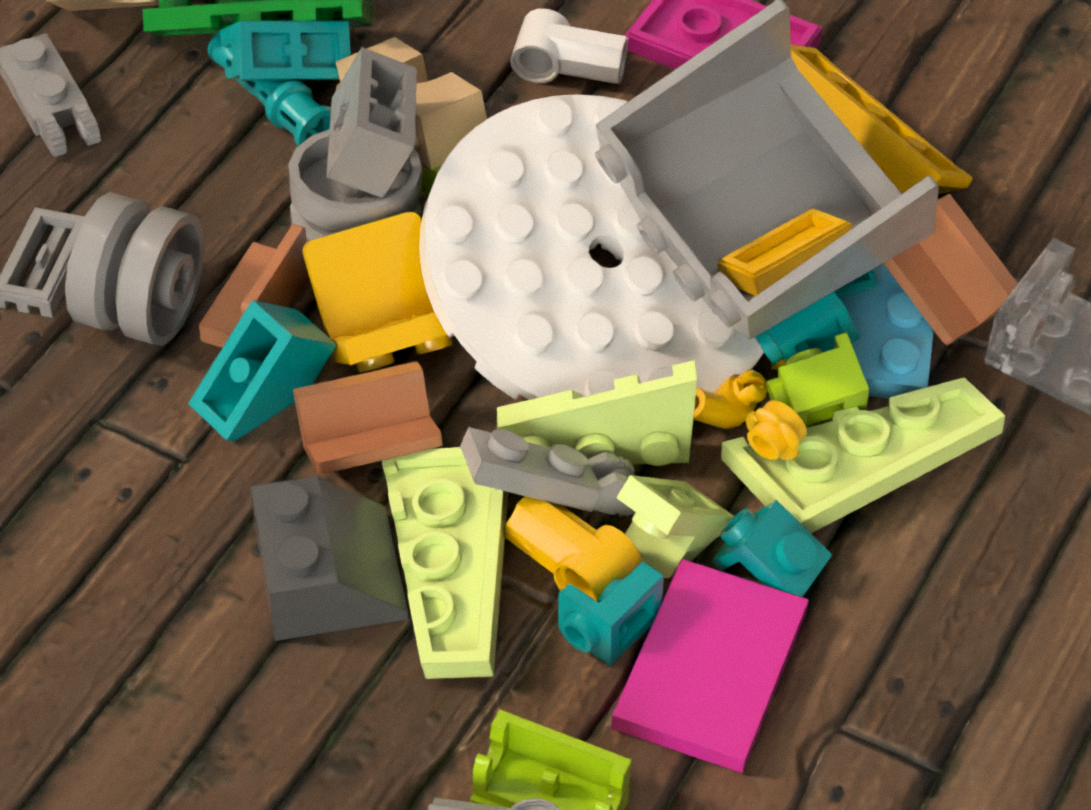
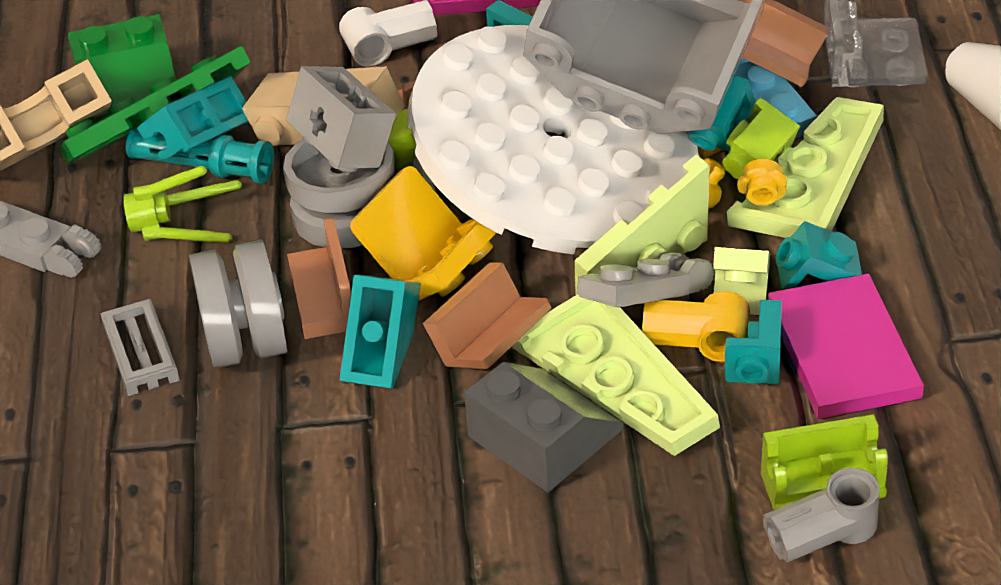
camera: 30 degrees left, 5 degrees down
yellow tile [716,208,853,296] -> none
none -> lime plant [124,166,242,243]

